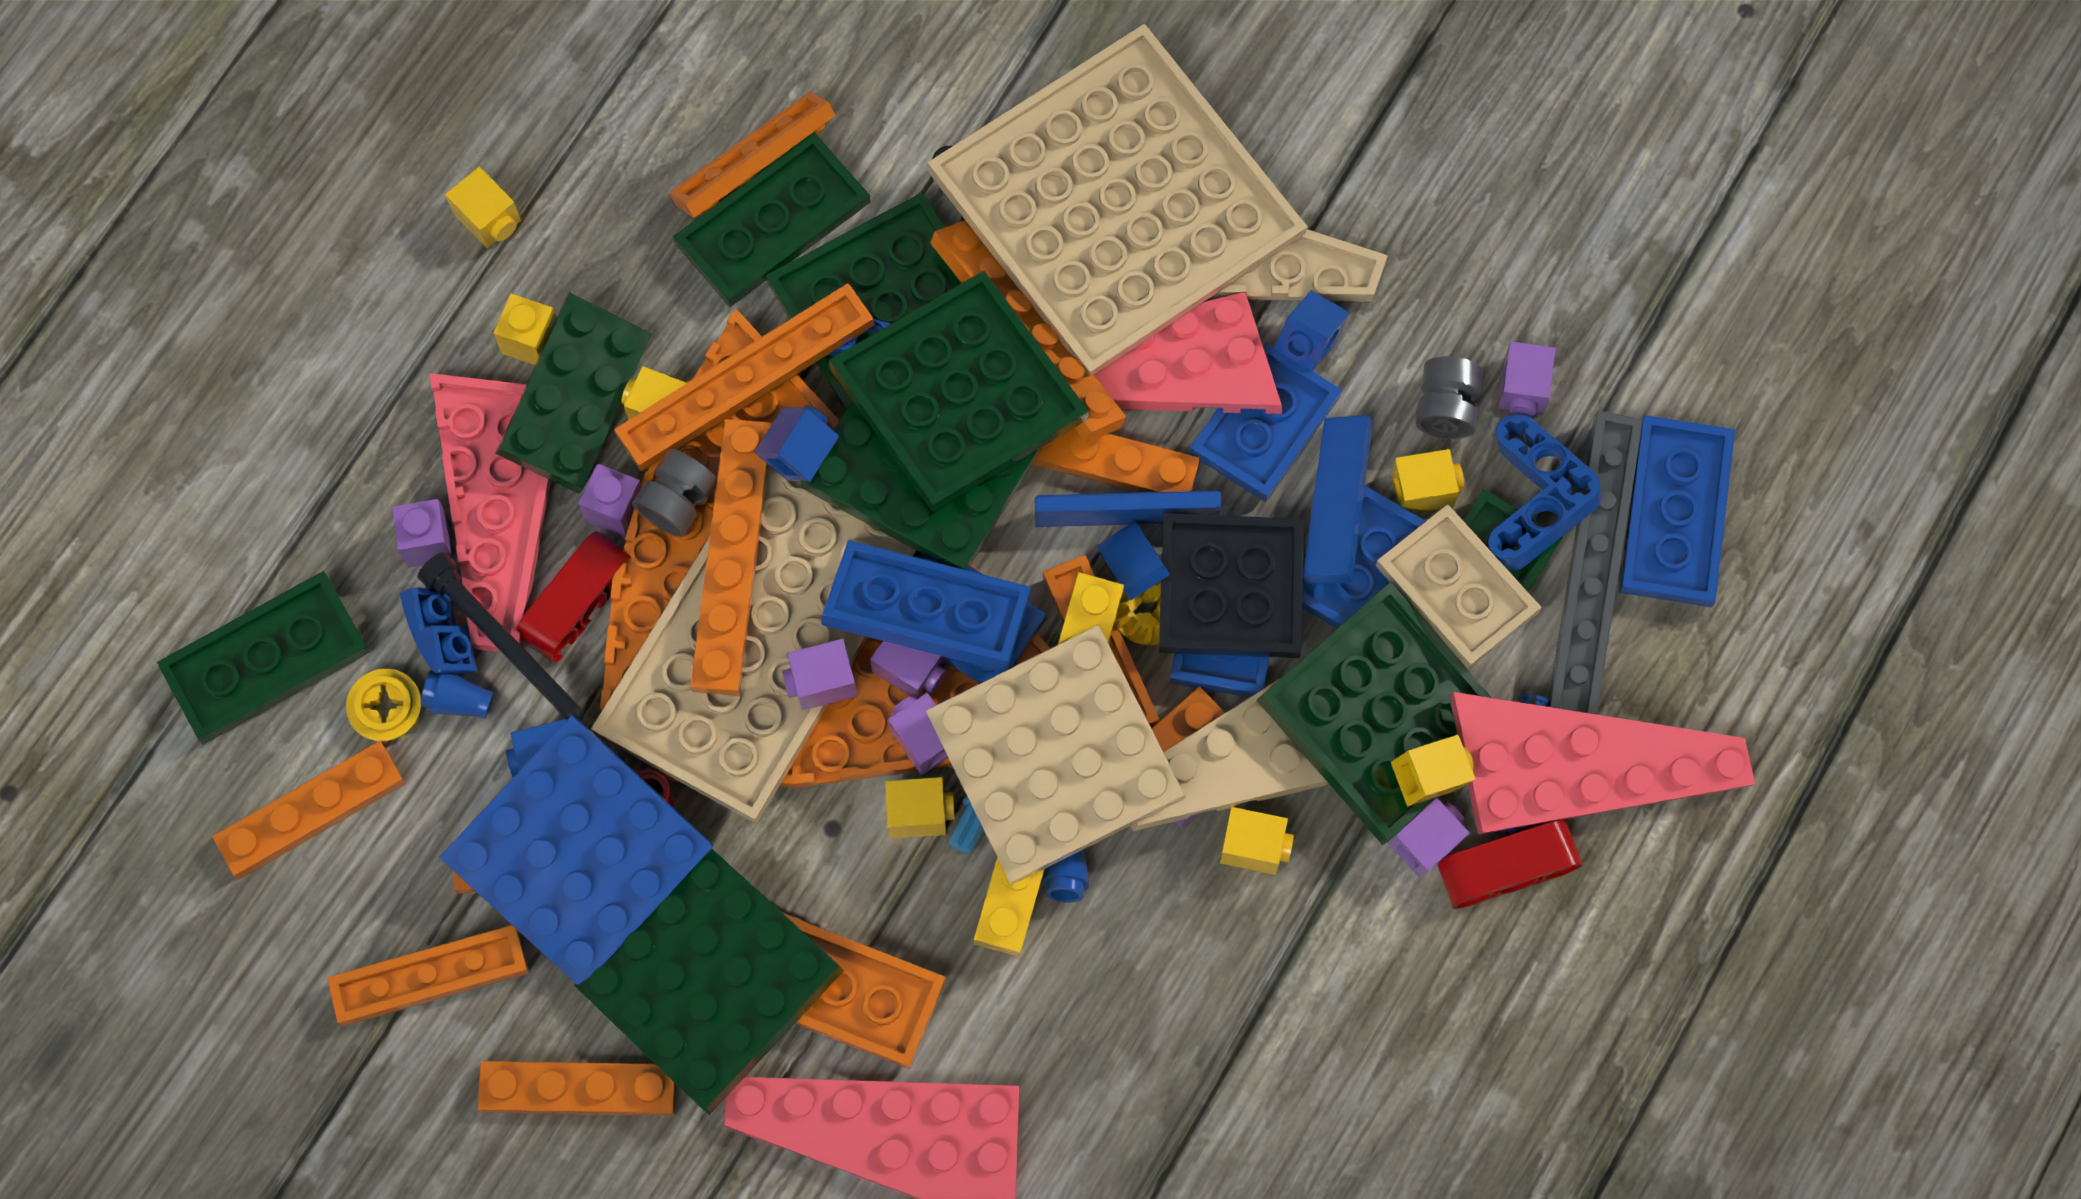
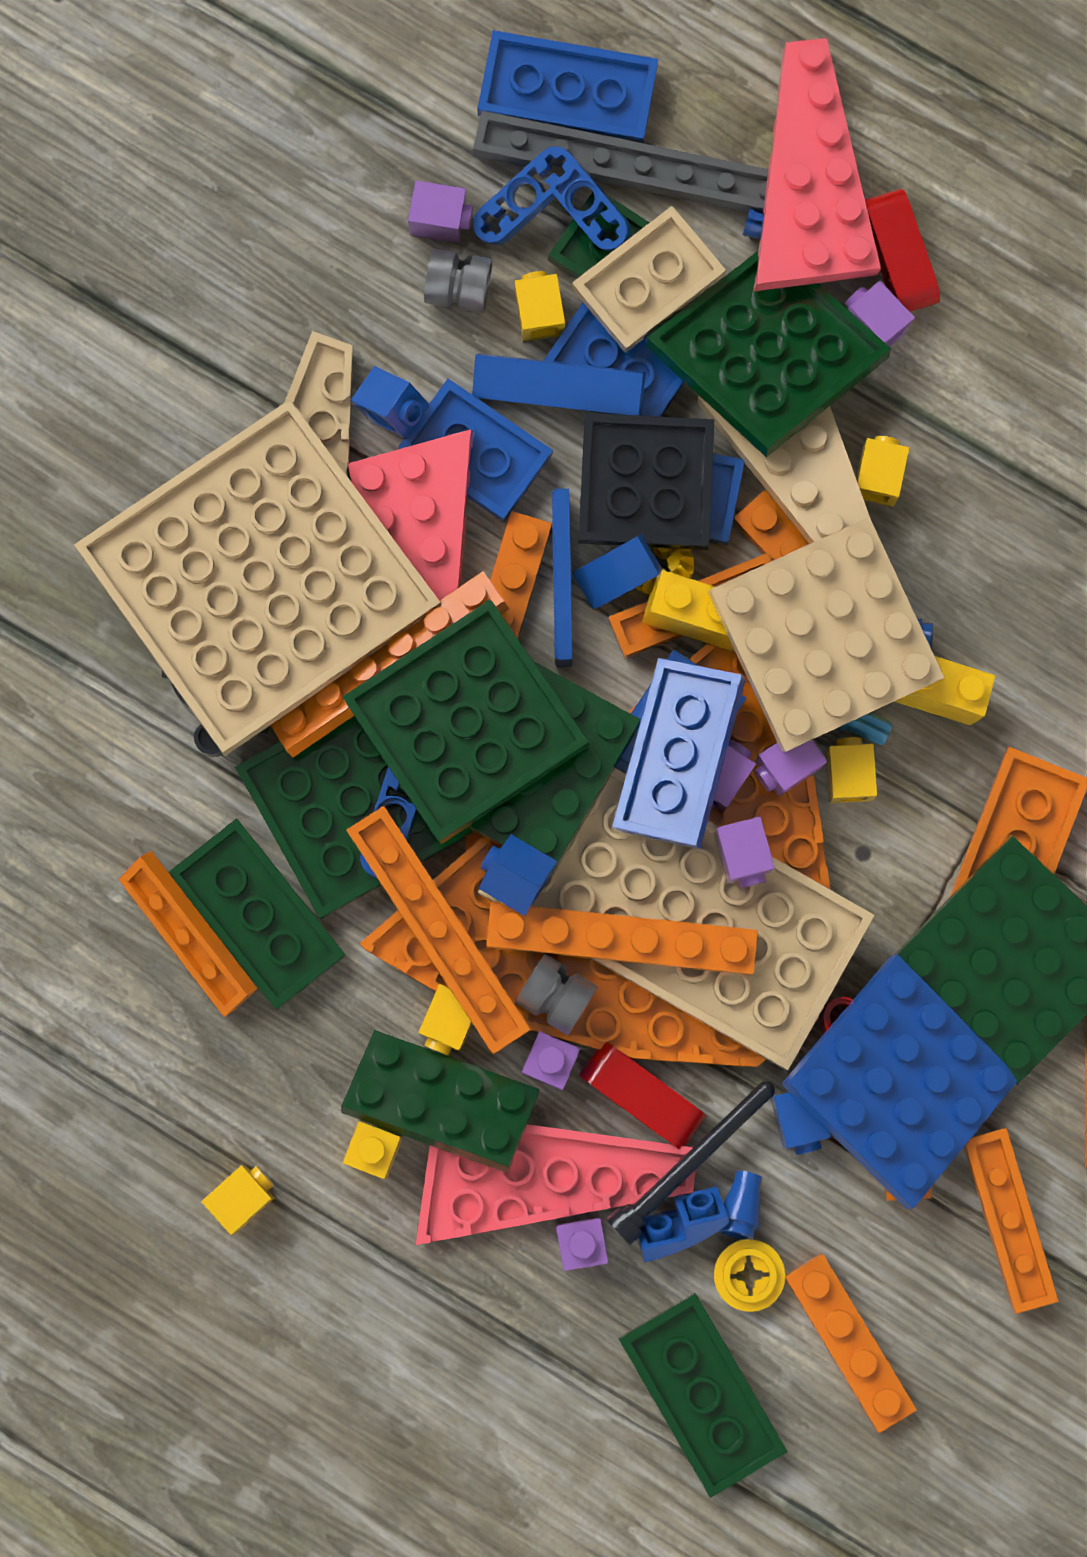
camera: 90 degrees left, 10 degrees up
yellow brick [1391,735,1476,807] -> none

